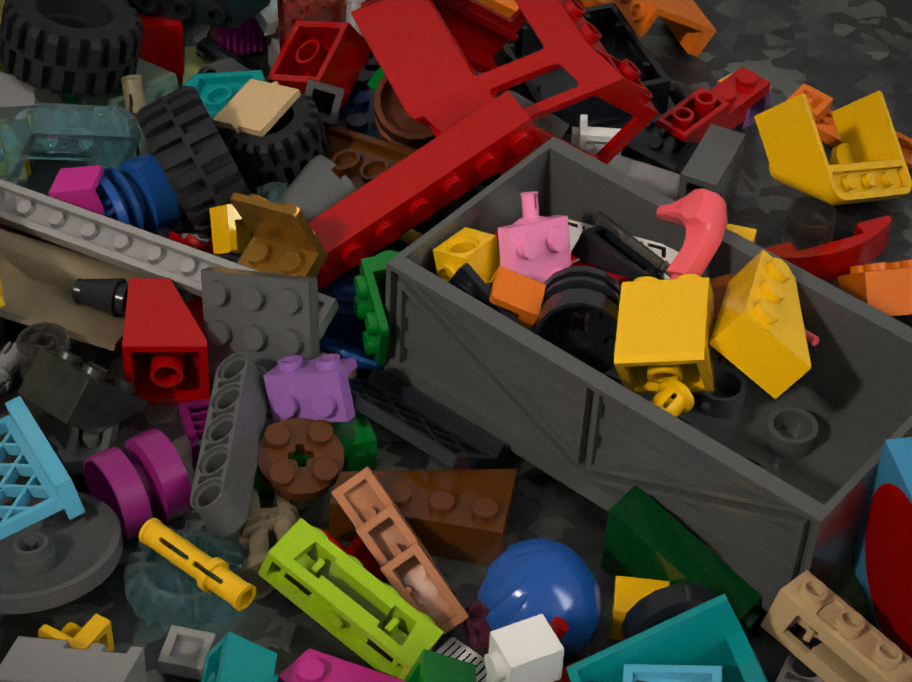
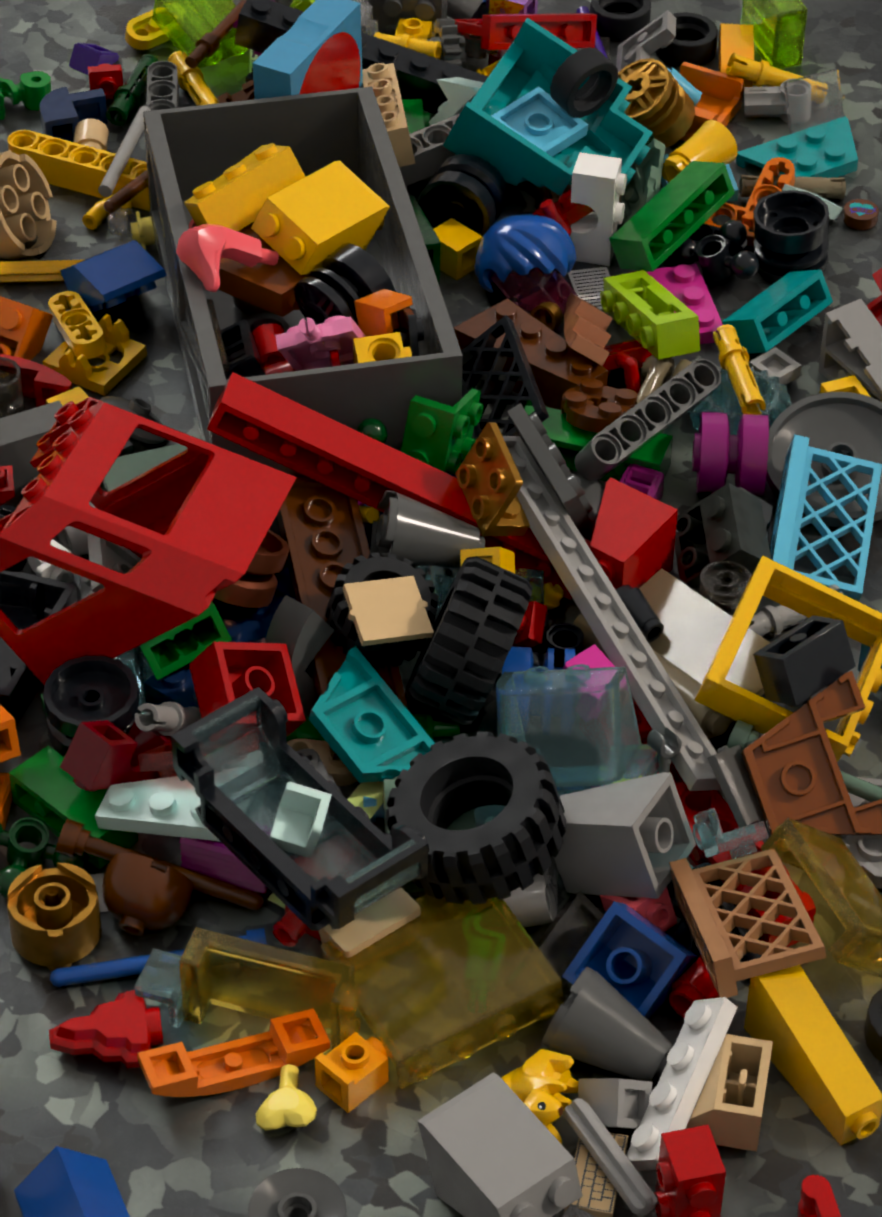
camera: 140 degrees left, 0 degrees up
medium lavender bracket [263,354,357,423] -> none
none -> pearl gold hinge [531,302,563,331]

